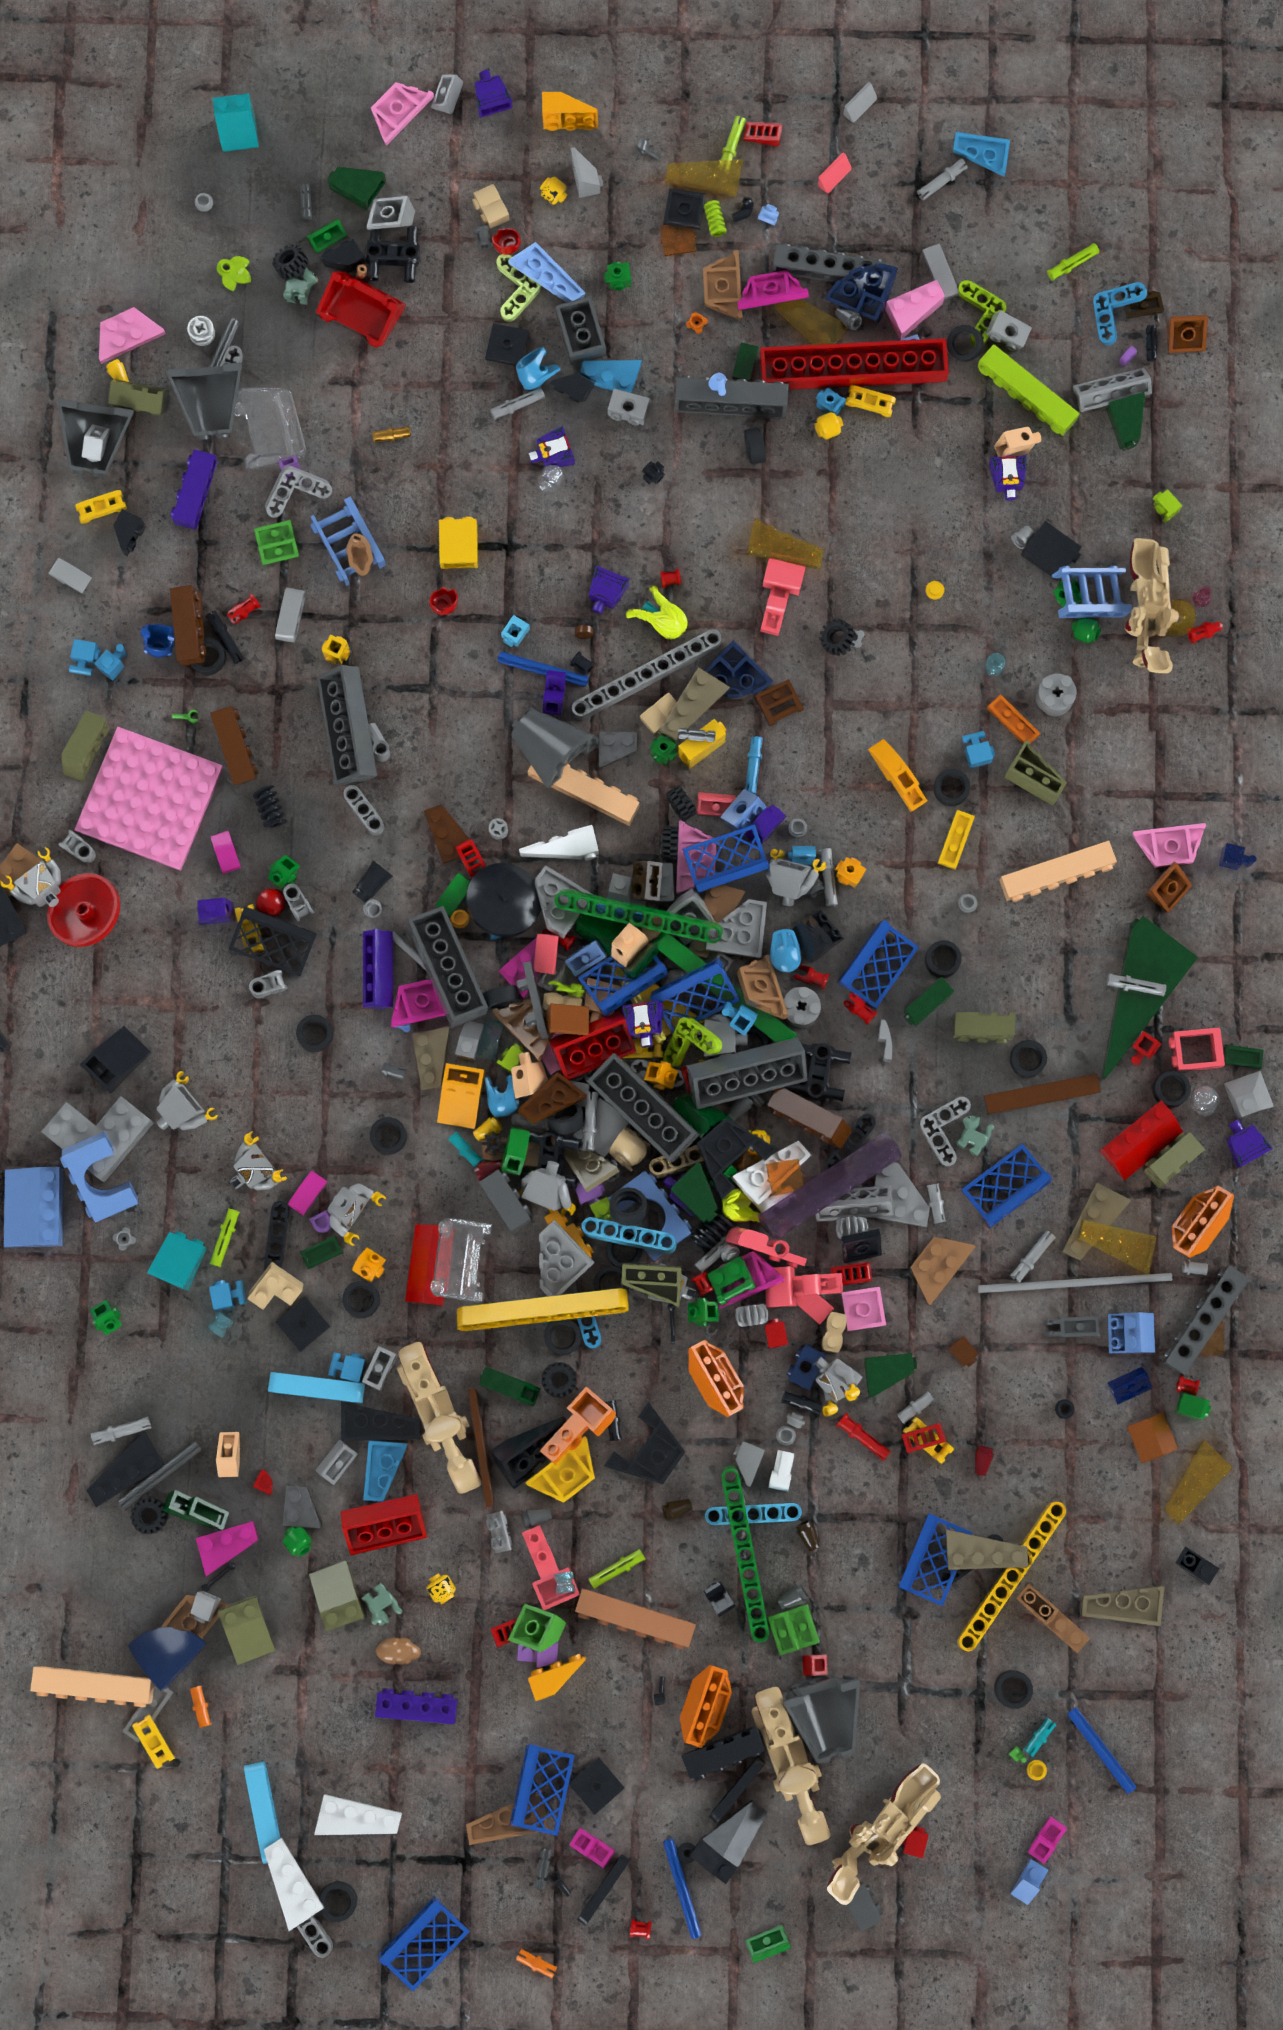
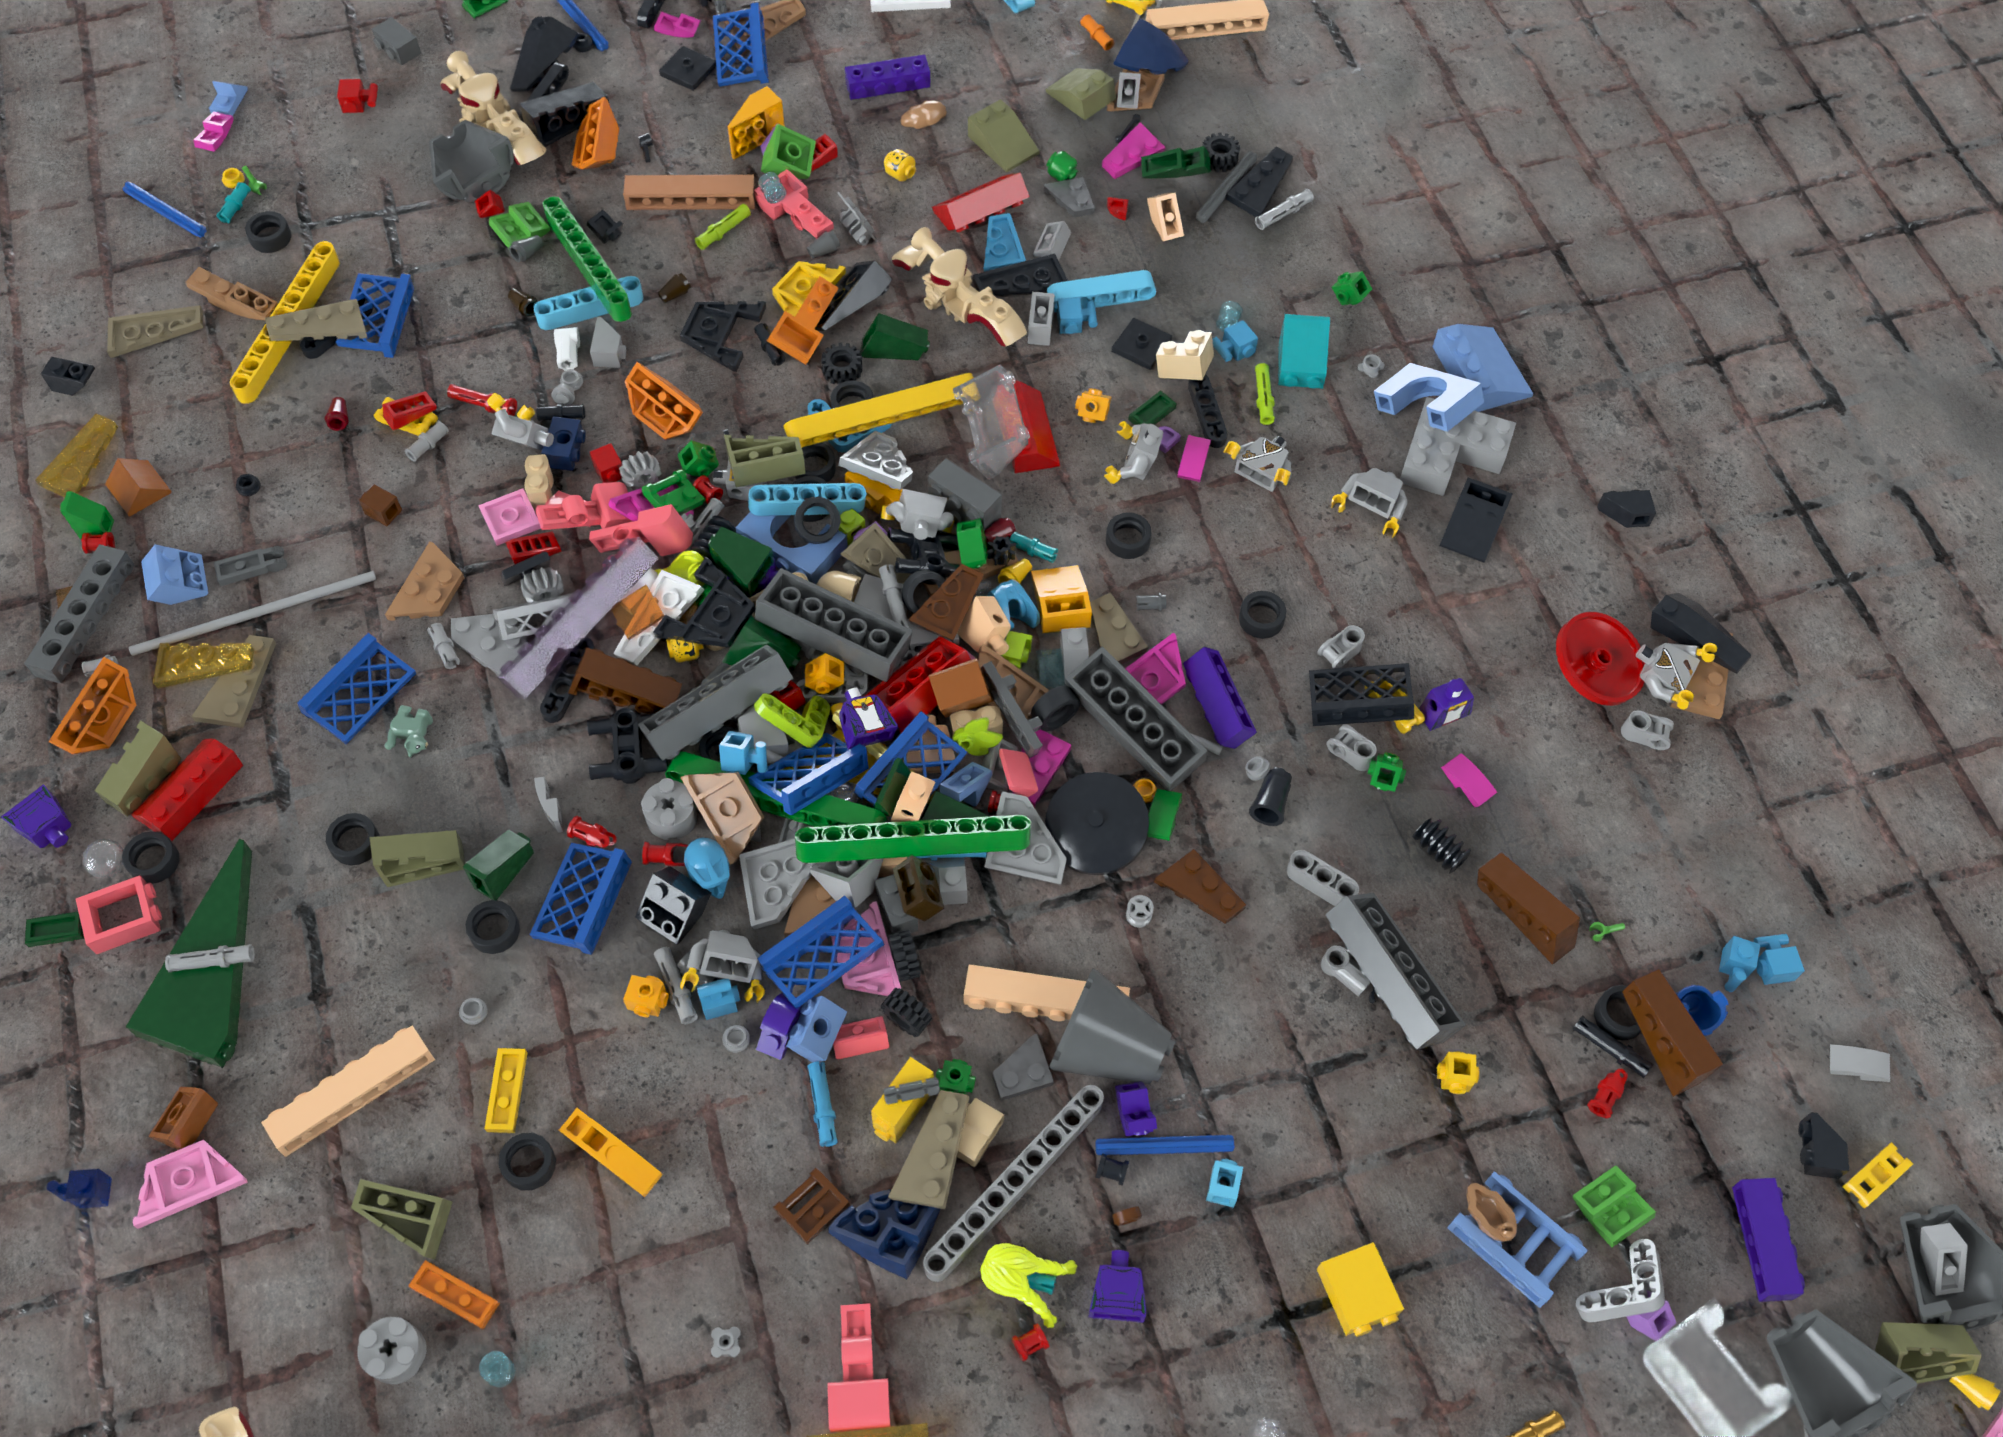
camera: 160 degrees right, 20 degrees down
olive wedge [61,711,109,782] -> none
bright pink plate [75,726,224,871] -> none
red hair [256,889,286,917] -> none
light grey beam [275,587,306,643] -> none
black tyre [342,1281,380,1318] -> none
sand green animal [361,1583,402,1626] -> none
red hair [429,587,458,615] -> none
red slope [454,838,486,879] -> none
reddish brown tile [468,1388,495,1507] -> none
white wedge [519,825,599,861] -> none
black tyre [819,619,856,656] -> none
tan piece [827,1763,941,1905] -> none
dark green slope [864,1353,917,1398] -> none
light grey beam [919,1097,971,1167] -> none
dark azure brick [962,731,995,769] -> none
reddish brown tile [984,1073,1101,1115] -> none
light grey pin [1010,1230,1056,1283] -> none
clear blue slope [1107,1367,1153,1405] -> none
red brick [1131,1031,1162,1066] -> none
light grey slope [1224,1071,1274,1120] -> none

